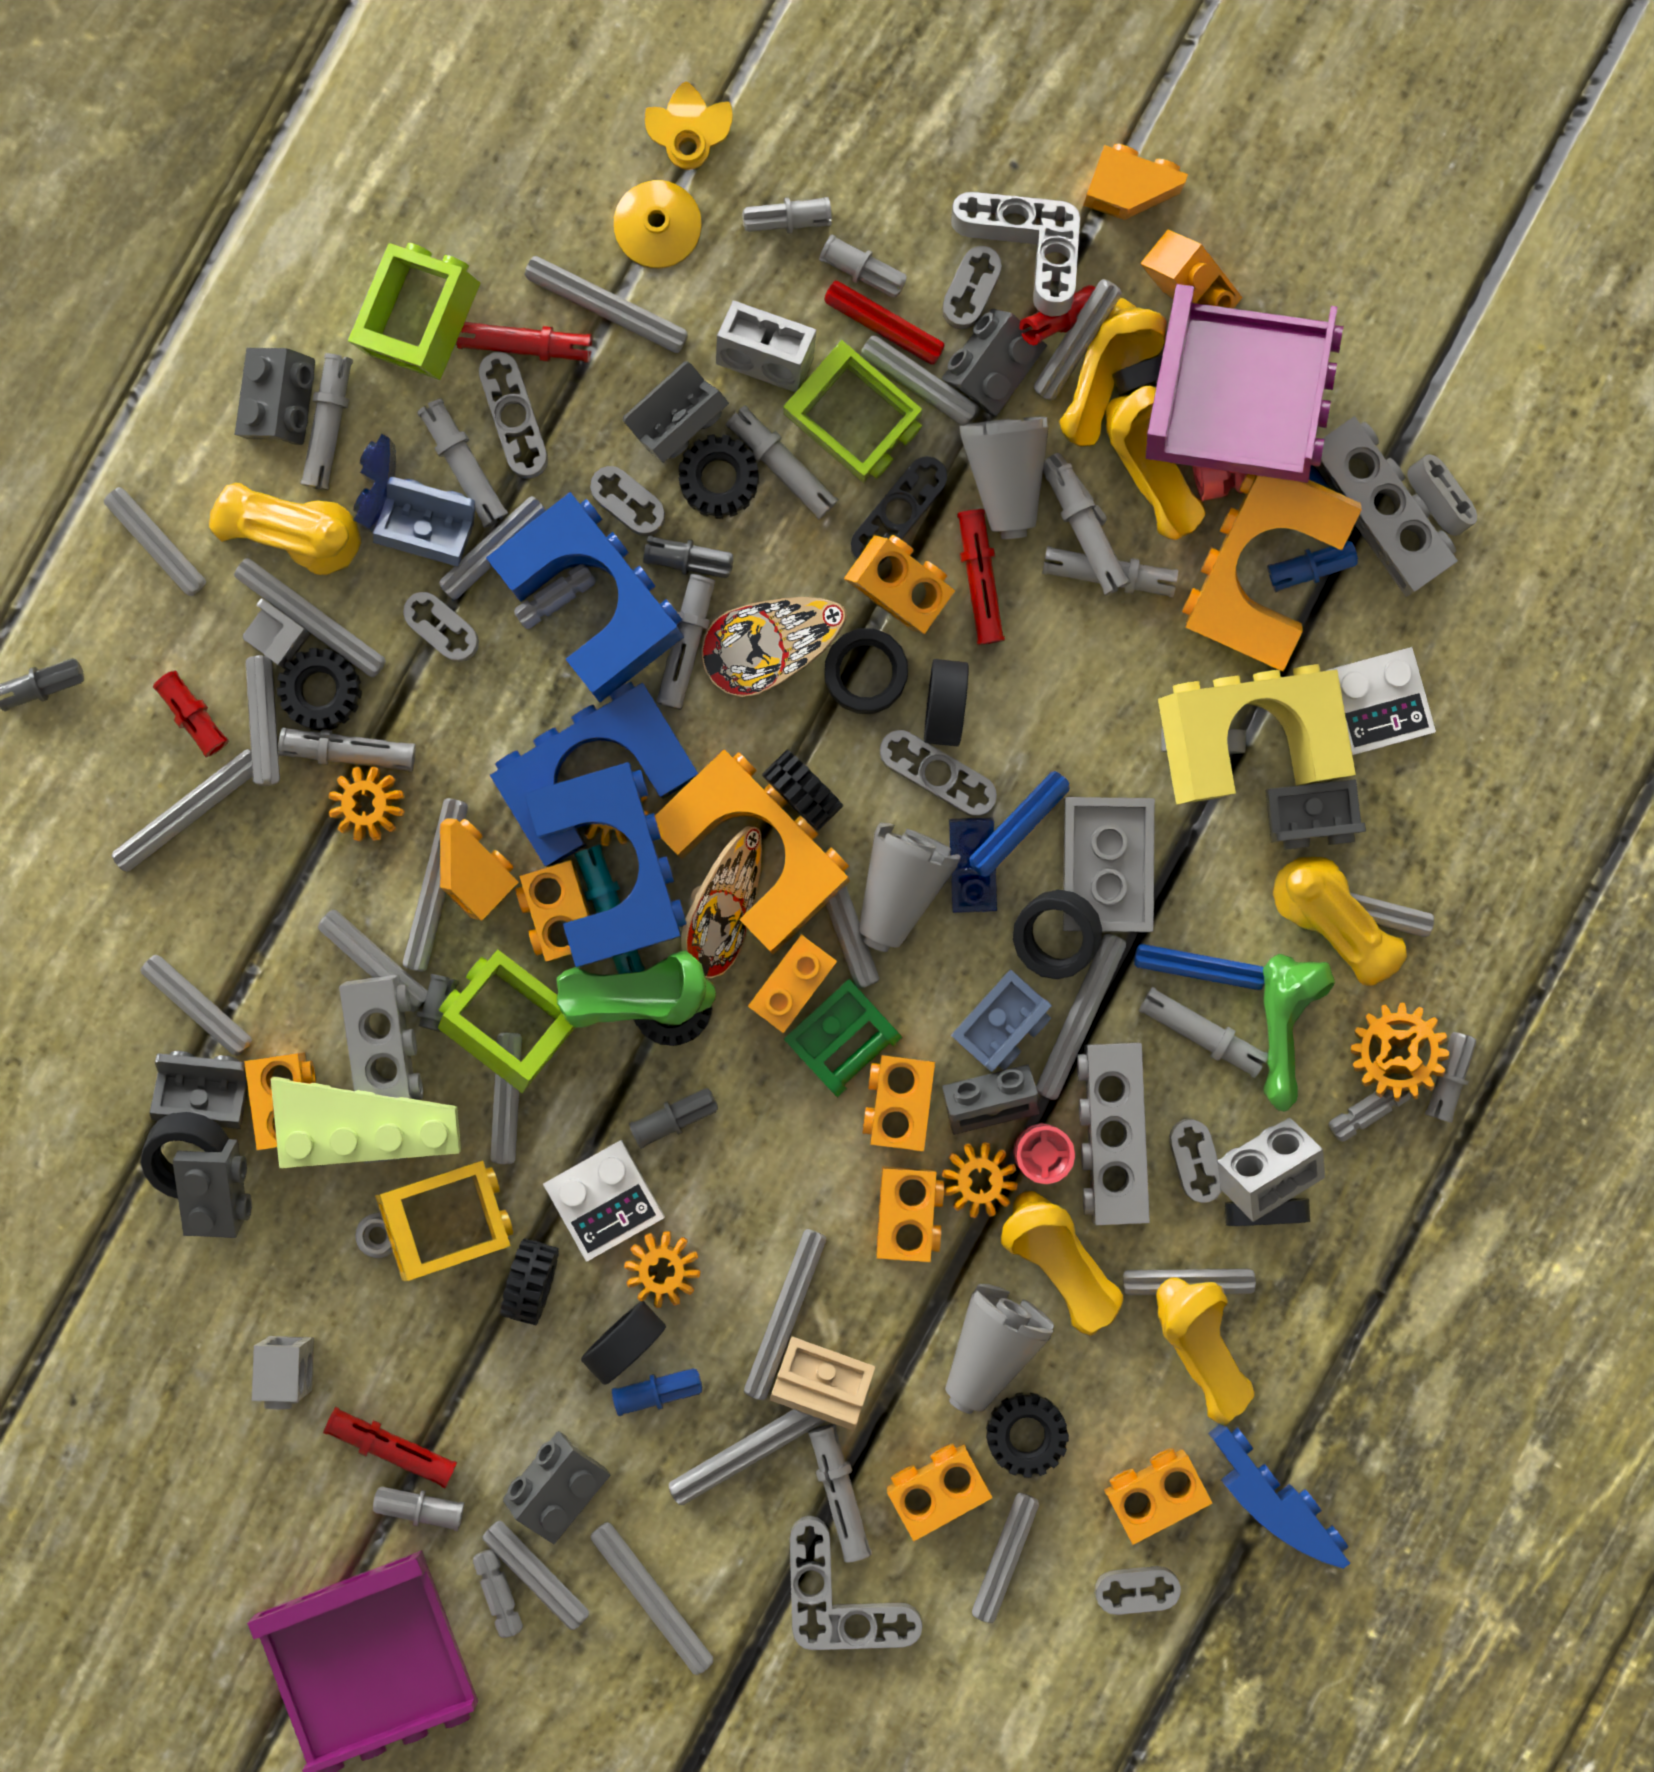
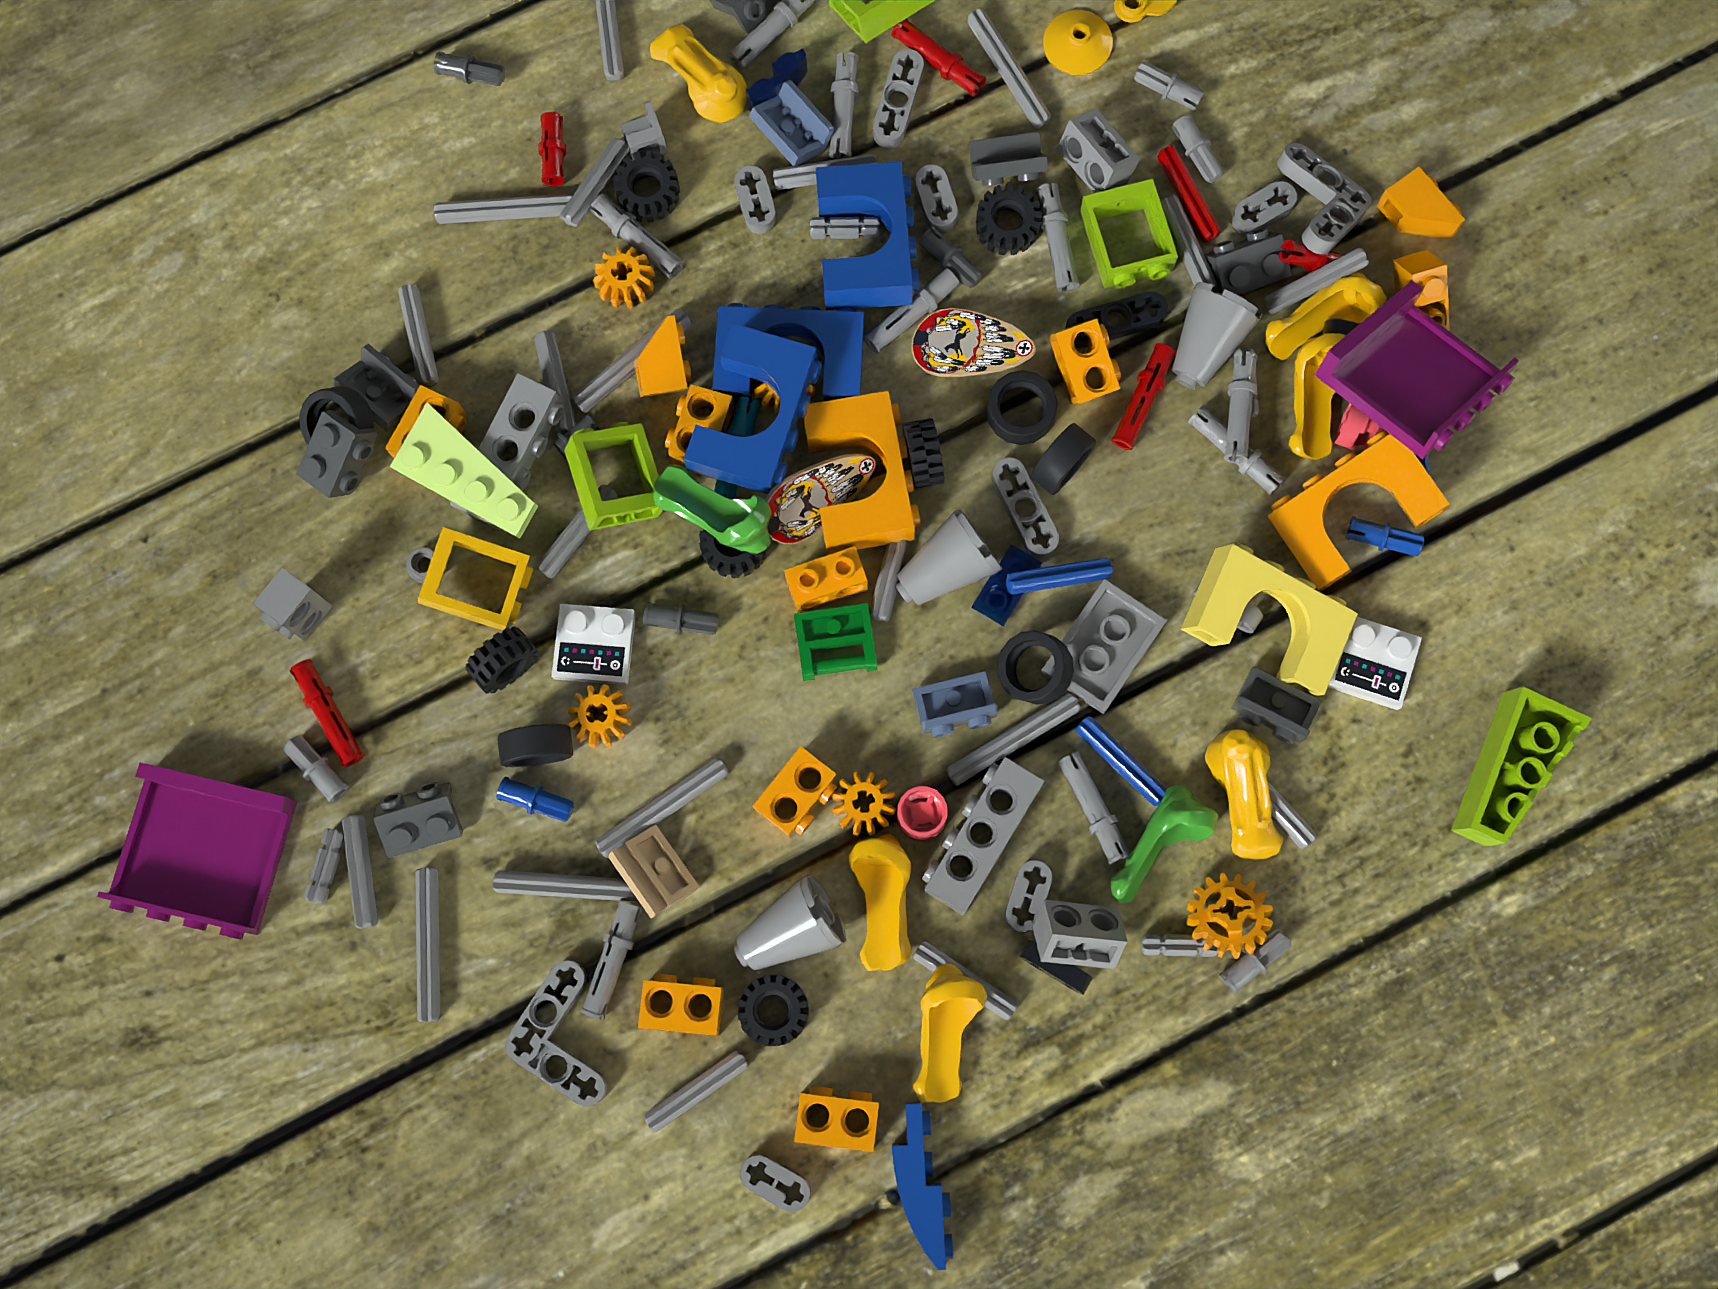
camera: 40 degrees right, 10 degrees down
light grey axle [234,558,386,677] -> none
light orange brick [862,1055,935,1151] -> none
dark grey bracket [942,1064,1039,1135] -> none
light grey brick [1314,416,1458,597] -> none
light grey beam [1407,454,1477,536] -> none
none -> lime wedge [1451,686,1592,846]

